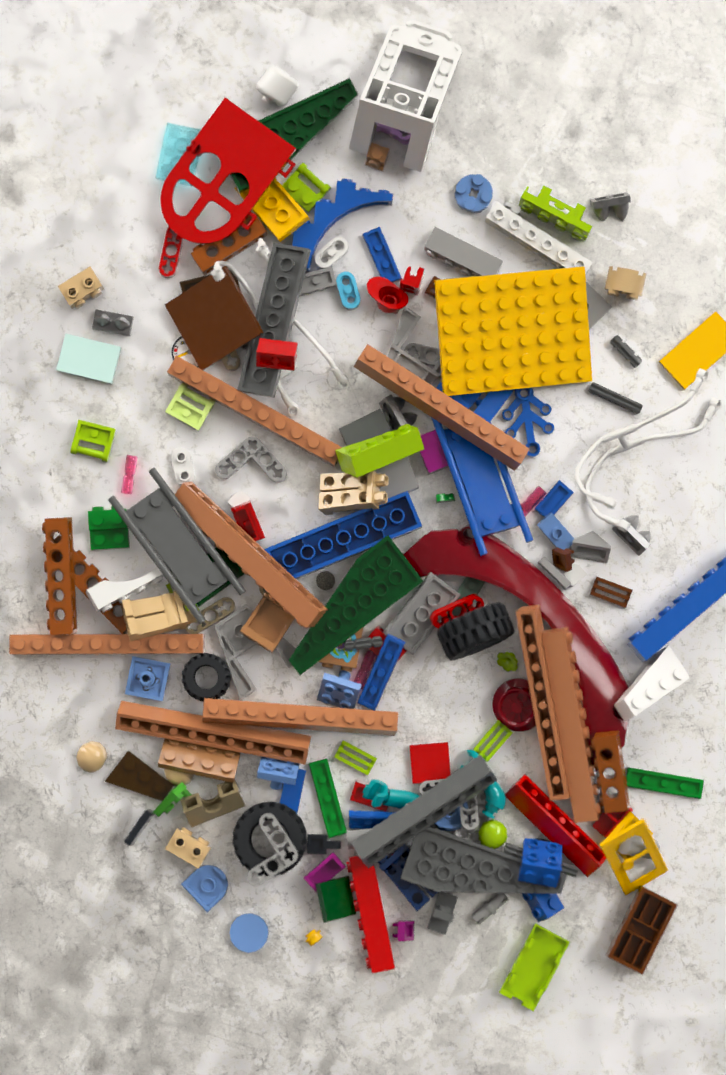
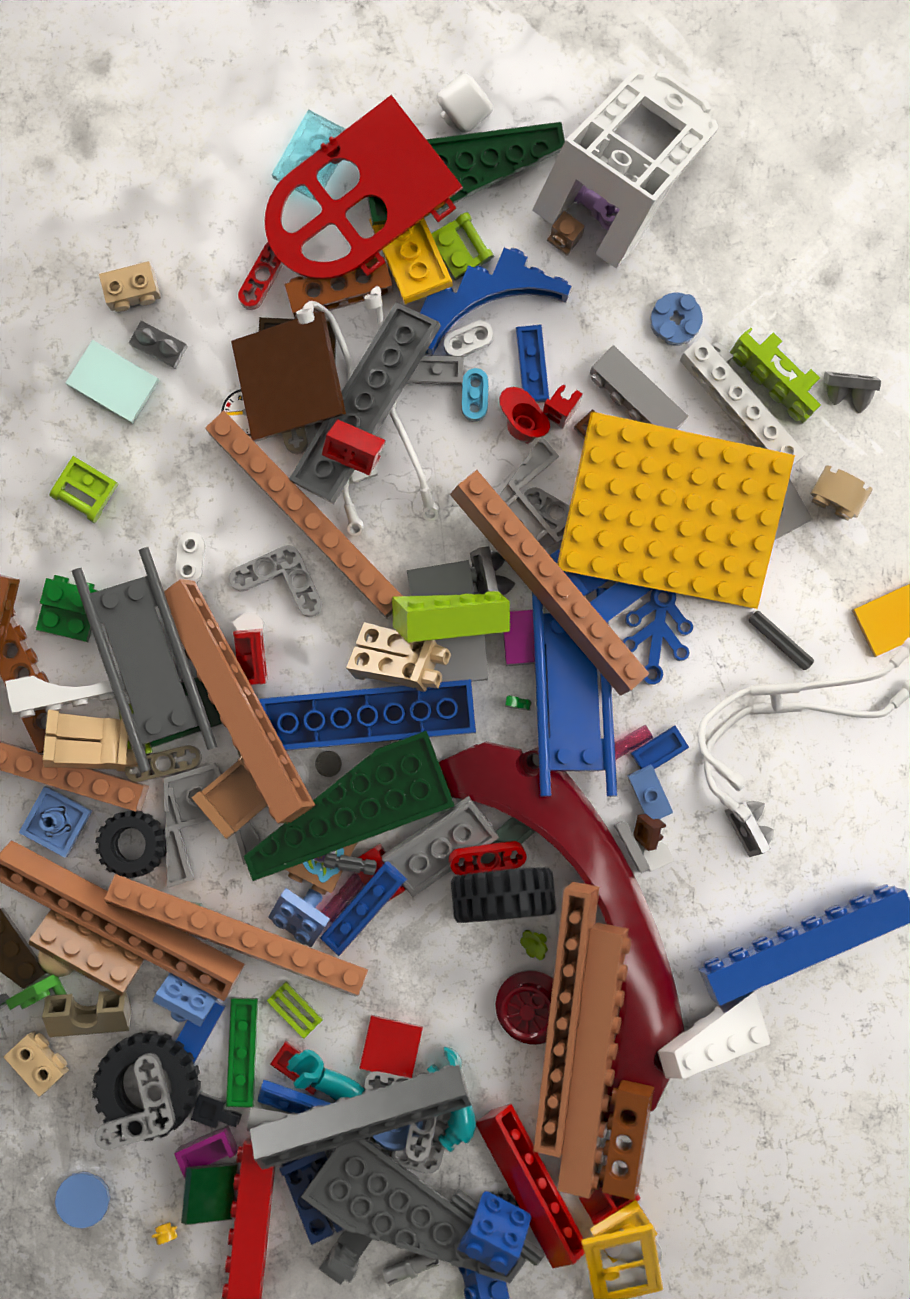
camera: 15 degrees right, 0 degrees up
clear pink piece [121,455,138,495] -> none
yellowish green plate [165,383,216,431] -> none
medium blue tile [181,865,228,912] -> none
magenta tile [392,920,415,941] -> none
lime tile [473,720,513,762] -> none
lime hair [478,819,508,849] -> none
light grey slope [571,531,611,563] -> none
reddish brown tile [590,577,633,608] -> none
dark grey axle [610,335,642,368] -> none
green tile [626,767,704,799] -> none

